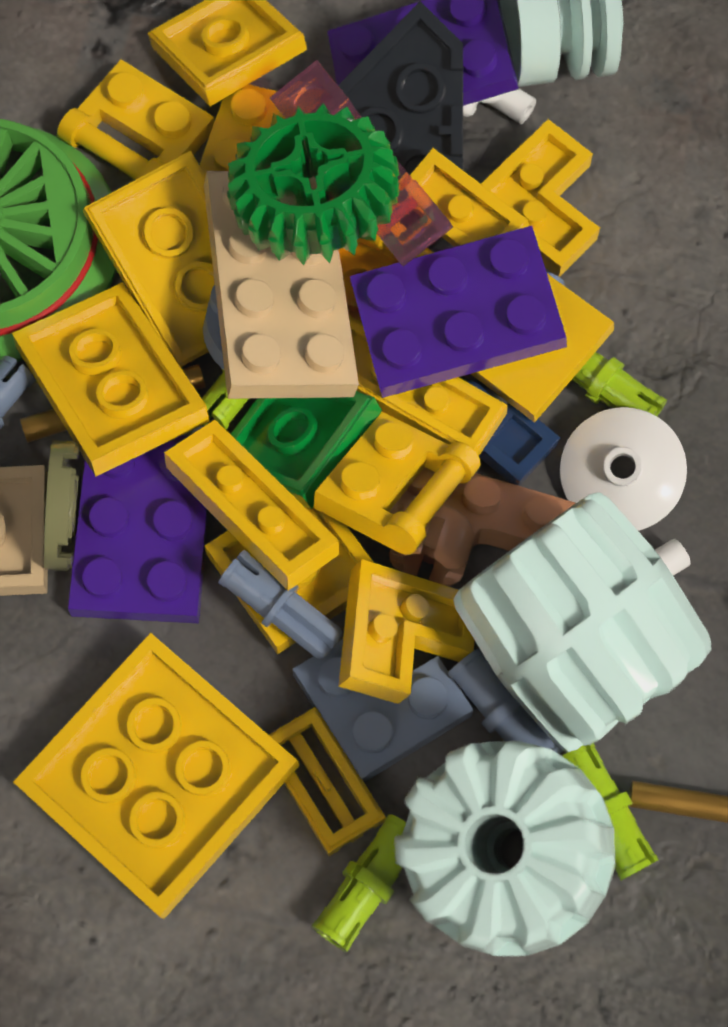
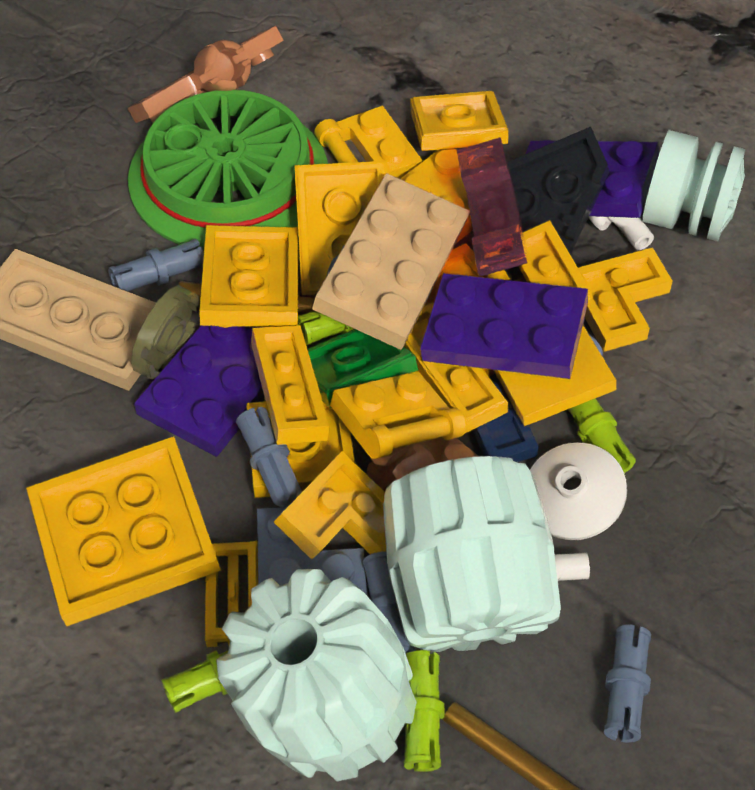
camera: 30 degrees right, 15 degrees down
green gear [227,103,400,266] -> none

